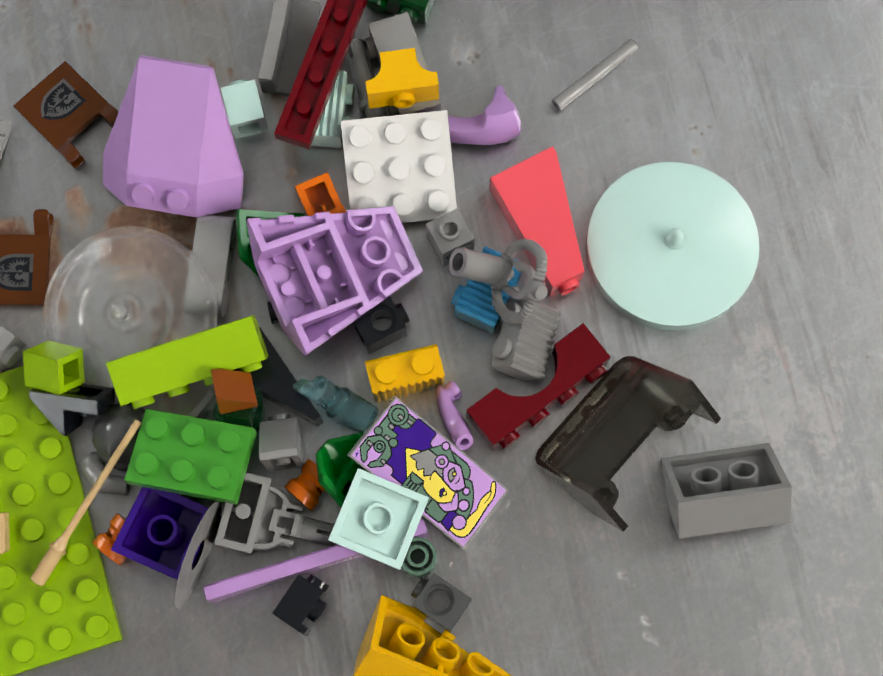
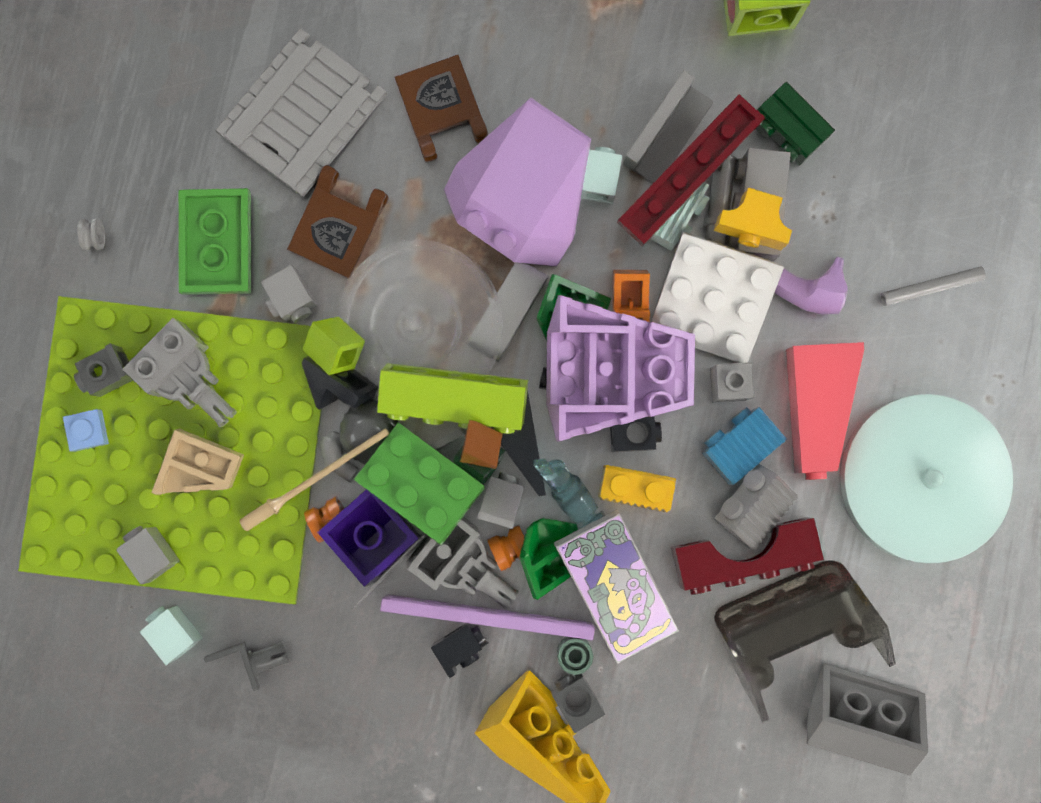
camera: 25 degrees right, 10 degrees up
light aqua plate [328,468,429,570] -> none
lavender arm [435,381,473,450] -> none
light grey piece [449,239,548,324] -> none

